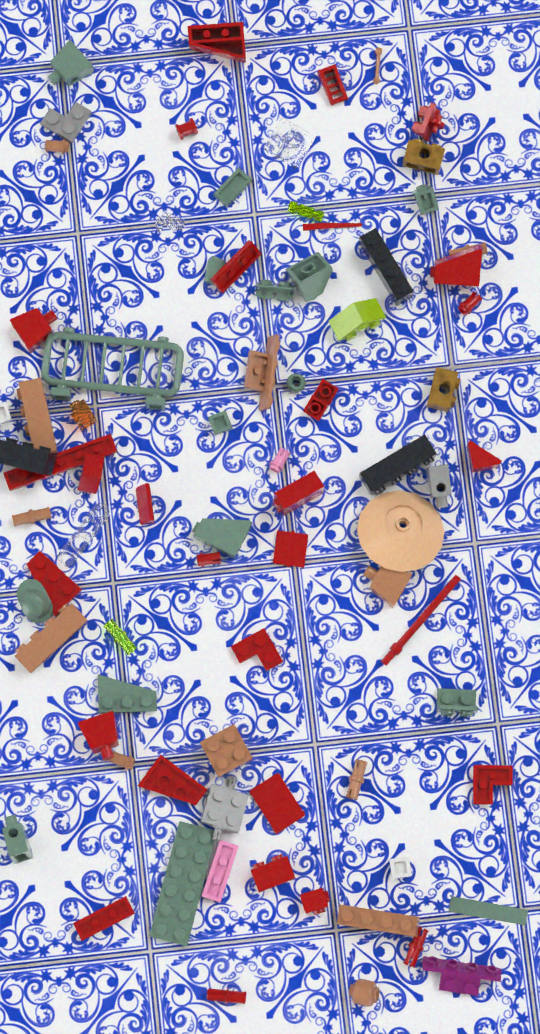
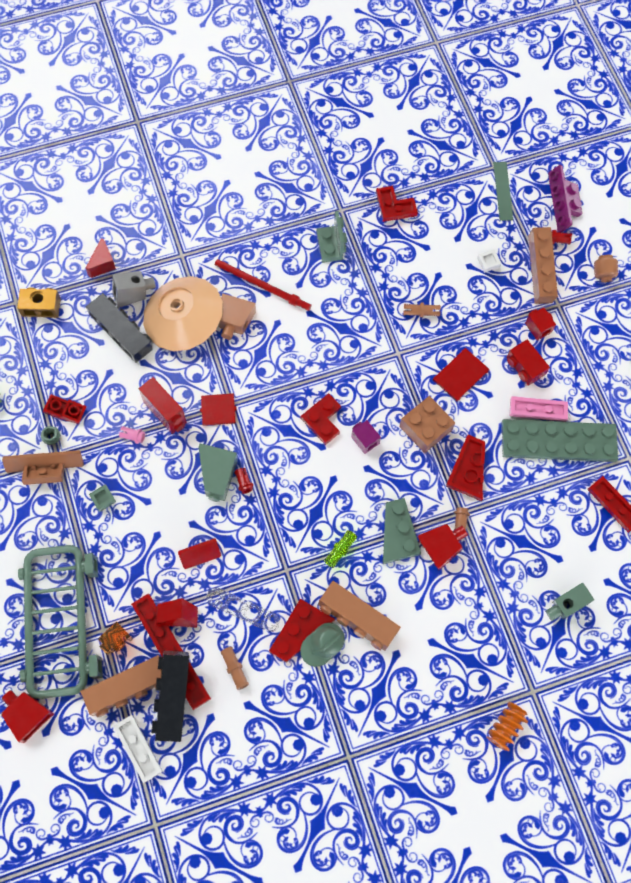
camera: 105 degrees left, 10 degrees down
light grey plate [200,776,249,842] -> none
none -> magenta brick [351,420,381,454]

